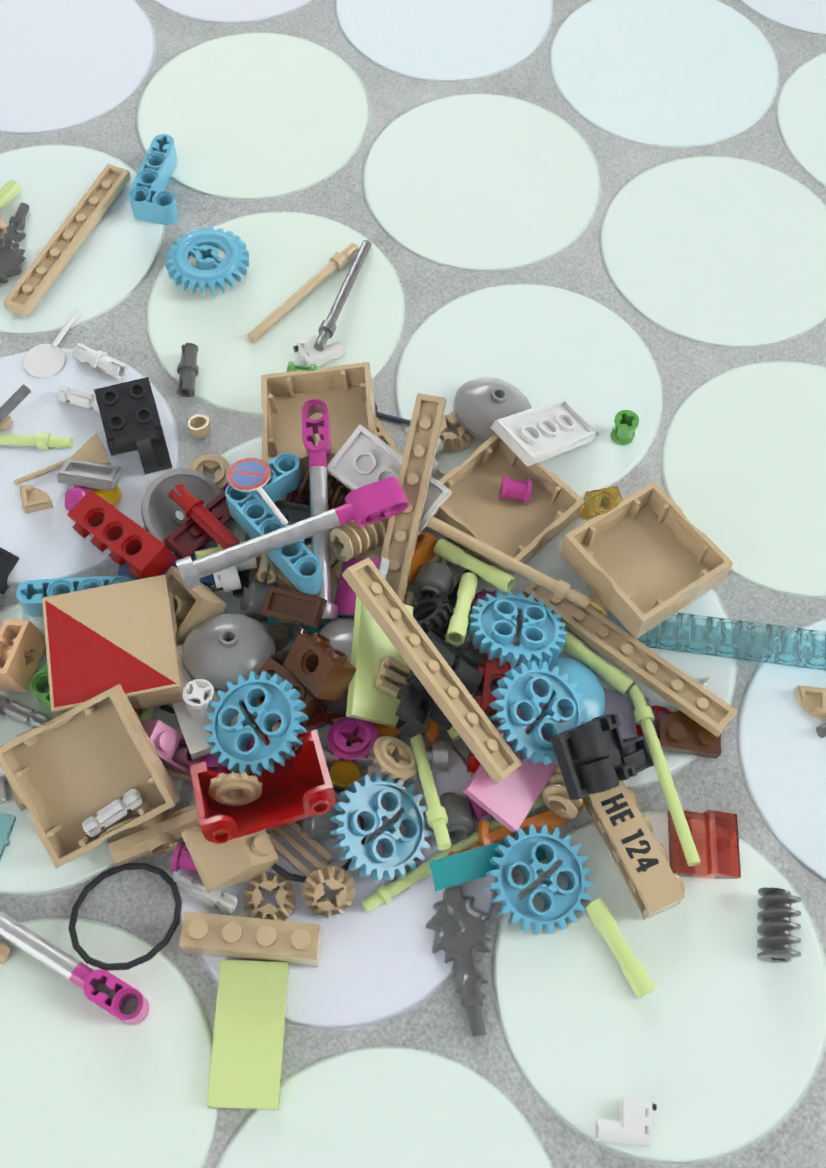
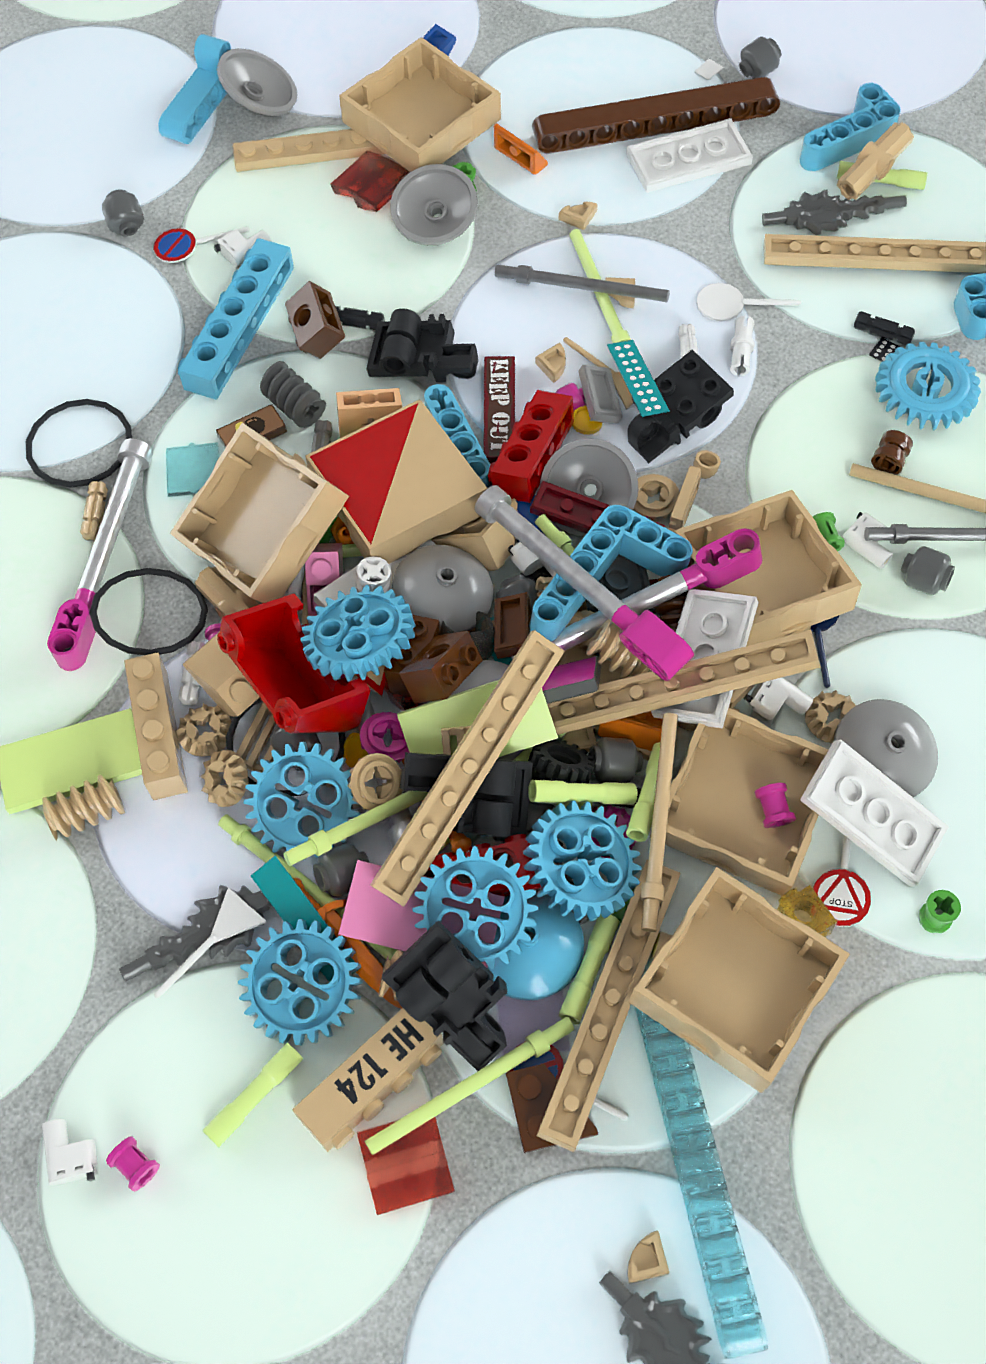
camera: 75 degrees right, 0 degrees up
white axle [82,788,144,838] -> none
red axle [168,484,240,549] -> none
dark grey pin [177,343,199,397] -> none
tan gear [208,771,262,806] -> none
piece [227,458,288,525] -> none
dark grey piece [757,887,801,963] -> none
none -> tan piece [42,775,125,841]
none -> dark pink bush [106,1136,160,1192]
none -> white piece [154,887,267,999]
none -> tile [484,356,515,464]
none -> teal sticker [607,340,670,417]
none -> tan tile [669,466,702,532]
none -> piece [811,835,871,927]
none -> black axle [854,311,915,345]
none -> black sticker [869,337,901,362]
none -> reddish brown wheel [871,430,913,475]
none -> dark grey head [901,546,955,595]

